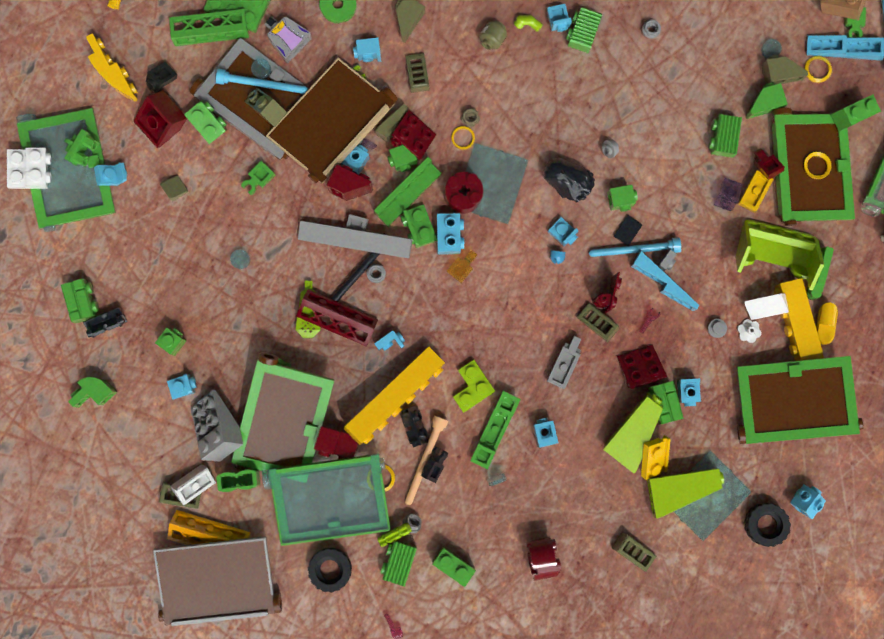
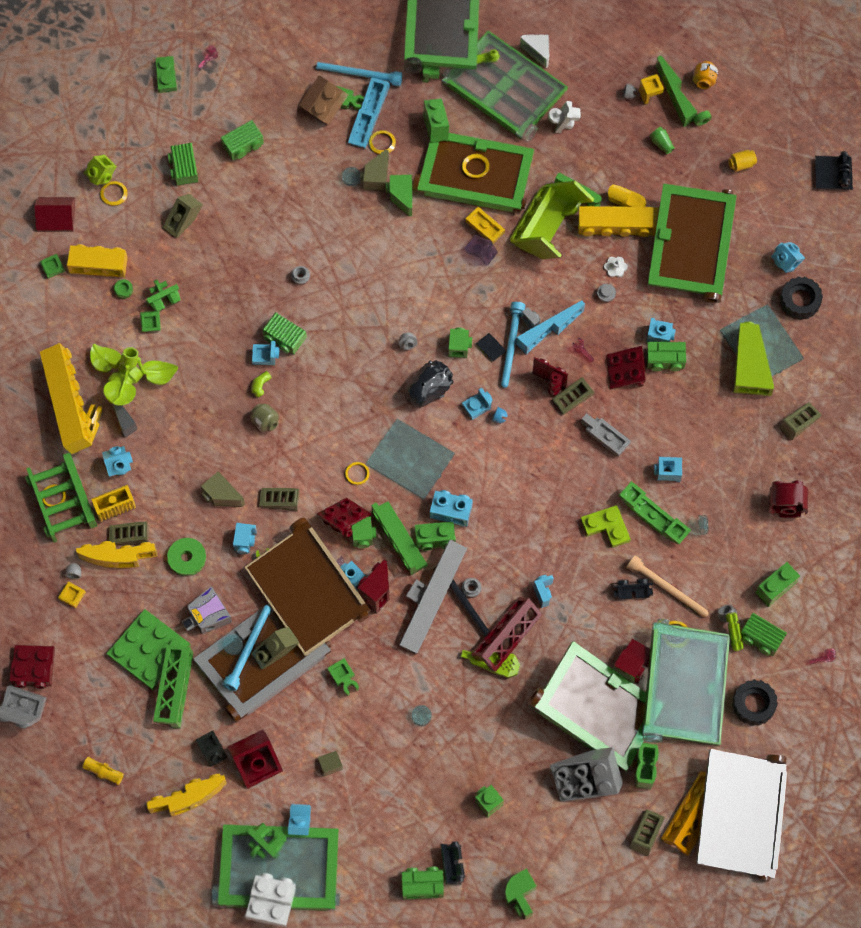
camera: 70 degrees left, 15 degrees down
medium azure bracket [167,374,197,400] -> none
white slope [170,464,216,505] -> none
bright green bracket [184,100,227,144] -> none
yellow brick [344,347,445,445] -> none
olive slope [375,104,408,142] -> none
black plate [421,446,448,483] -> none
dark red brick [445,172,483,214] -> none
clear yellow plate [446,250,477,284] -> none
dark tan plate [461,109,480,127] -> none
lime slope [603,393,663,474] -> none
yellow plate [641,435,670,480] -> none
bright green brick [709,114,742,158] -> none
white slope [744,293,789,320] -> none
dark red plate [754,148,785,180] -> none

